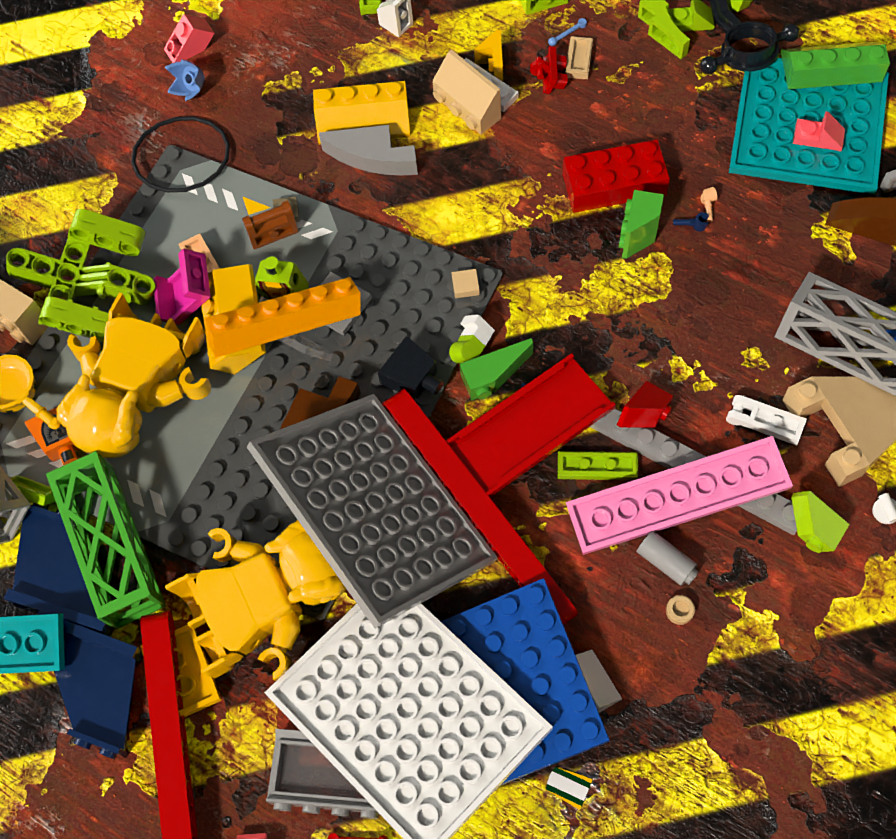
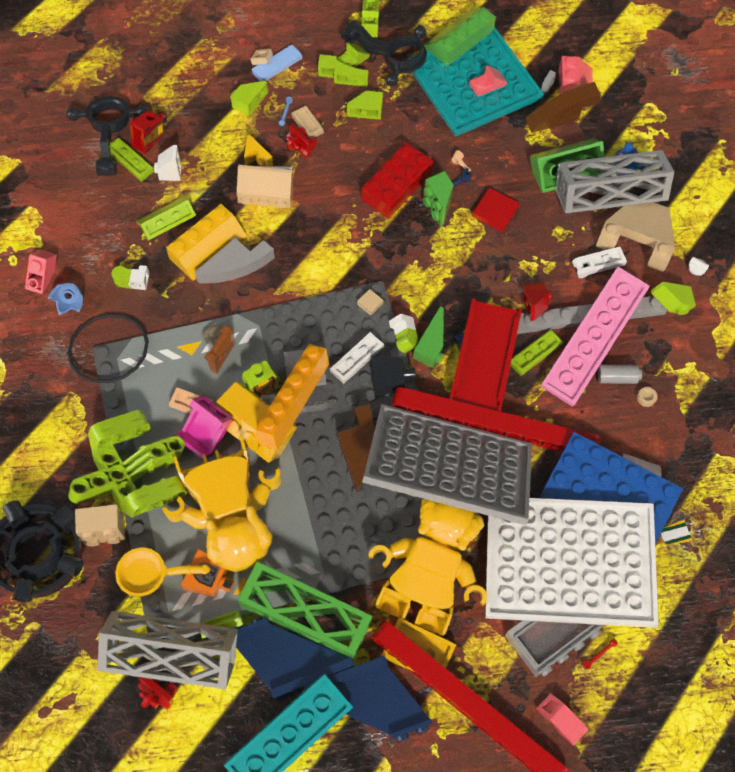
camera: 50 degrees left, 0 degrees up
none -> leg [112,265,149,290]
none -> lime panel [136,197,196,240]
none -> white plate [330,332,384,384]
none -> lime slope [347,91,383,120]
none -> red tile [472,188,520,232]
none -> bright green slope [530,138,605,193]

